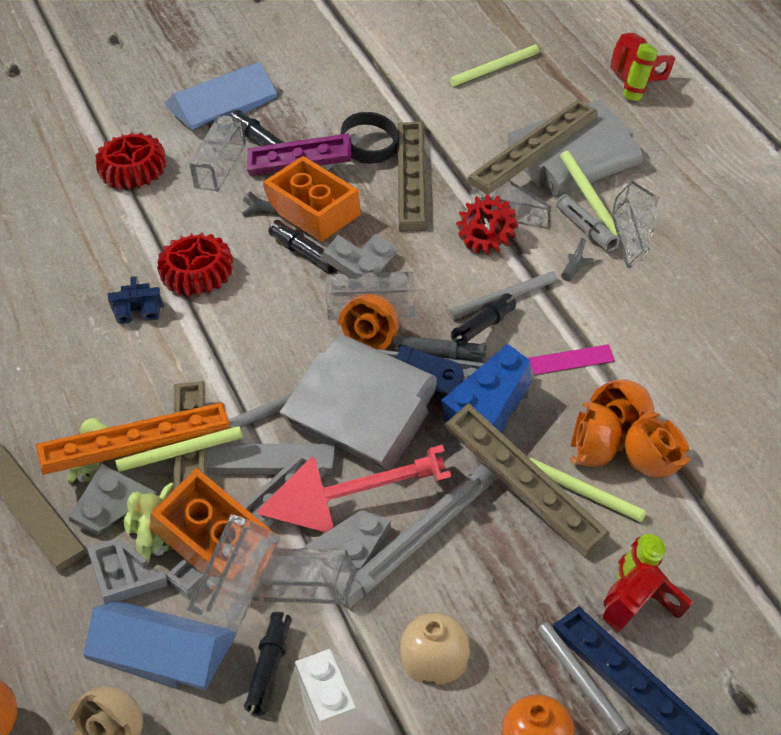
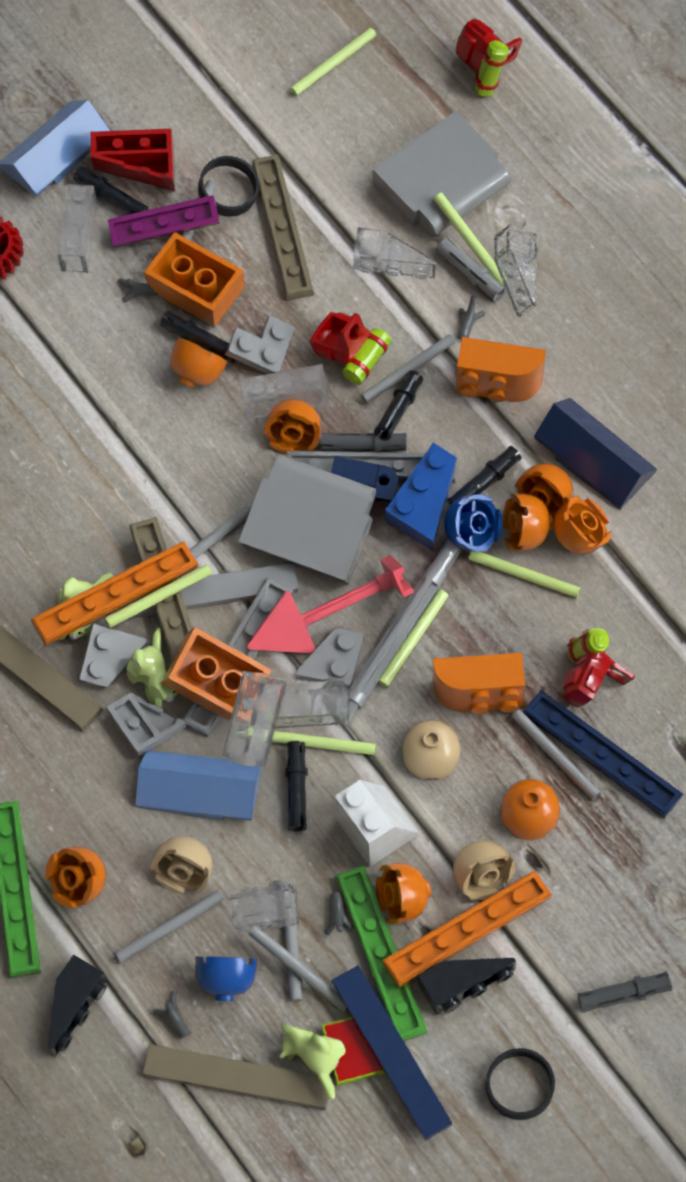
camera: 15 degrees left, 20 degrees up
dark blue hips [108,276,164,324] -> none
red gear [157,232,234,297] -> none
dark tan tile [445,403,610,558] -> none
red gear [456,194,518,255] -> none
dark tan tile [468,100,598,194] -> none
dark pink sticker [528,344,615,375] -> none
none -> red wedge [90,128,175,191]
none -> orange cylinder [170,338,227,388]
none -> yellowish green bar [258,729,376,755]
none -> red piece [310,312,392,385]
none -> yellowish green bar [378,589,449,688]
none -> orange brick [432,653,525,714]
none -> blue cylinder [444,494,503,552]
none -> black pin [447,445,522,505]
none -> orange brick [456,337,546,402]
none -> dark blue slope [534,398,657,510]

